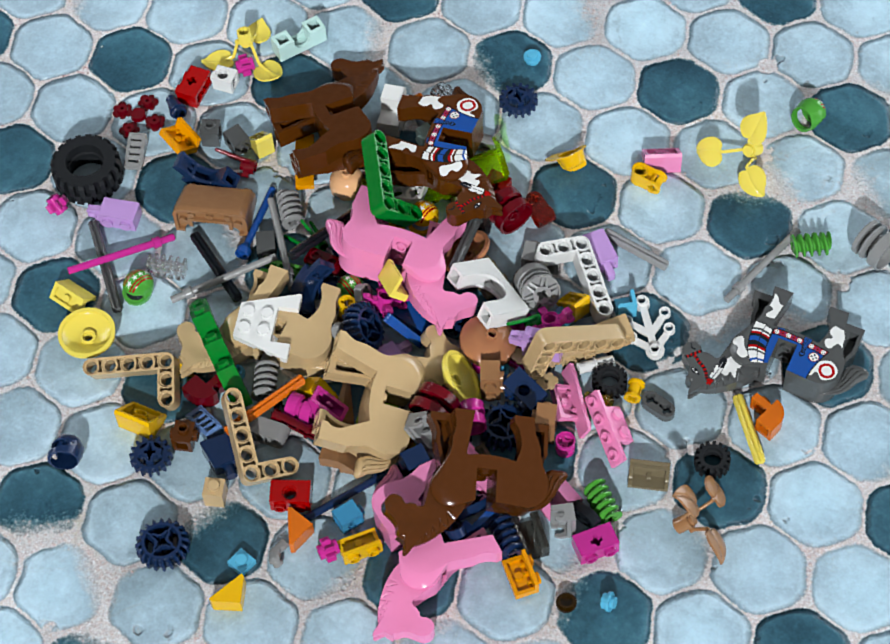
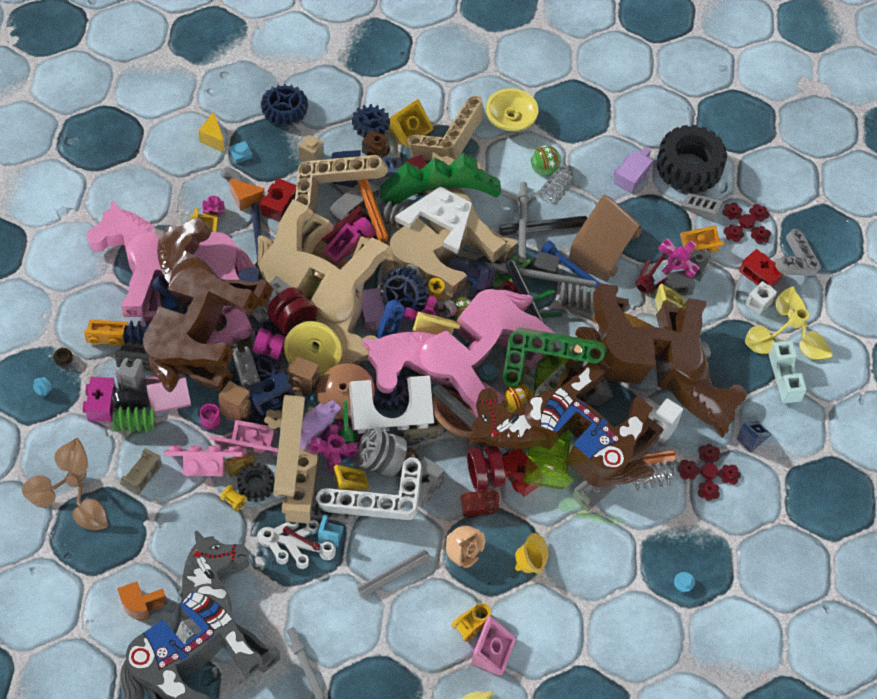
camera: 105 degrees right, 0 degrees up
dark pink gear [45,193,69,216] -> none
dark blue helmet [47,434,84,470] -> none
light yellow panel [49,279,96,312] -> none
dark pink bar [67,233,175,275] -> none
dark grey axle [88,220,123,313] -> none
dark blue cone [166,95,187,119] -> none
dark blue arch [173,151,241,188] -> none
dark pink gear [234,54,255,77] -> none
dark azure brick [332,499,365,535] -> none
dark blue gear [499,82,538,119] -> none
lavender hinge [581,228,618,281] -> none
dark grey beam [641,391,675,422] -> none
black tyre [694,441,731,479] -> none
light yellow axle [733,394,765,465] -> none
none -> light grey hinge [232,346,260,391]
none -> dark red hinge [283,526,321,551]
none -> light nougat cylinder [446,526,485,568]
none -> dark pink pin [658,238,700,278]
none -> dark red plant [677,444,741,501]
none -> dark blue slope [737,421,772,452]
none -> light grey beam [775,229,821,276]

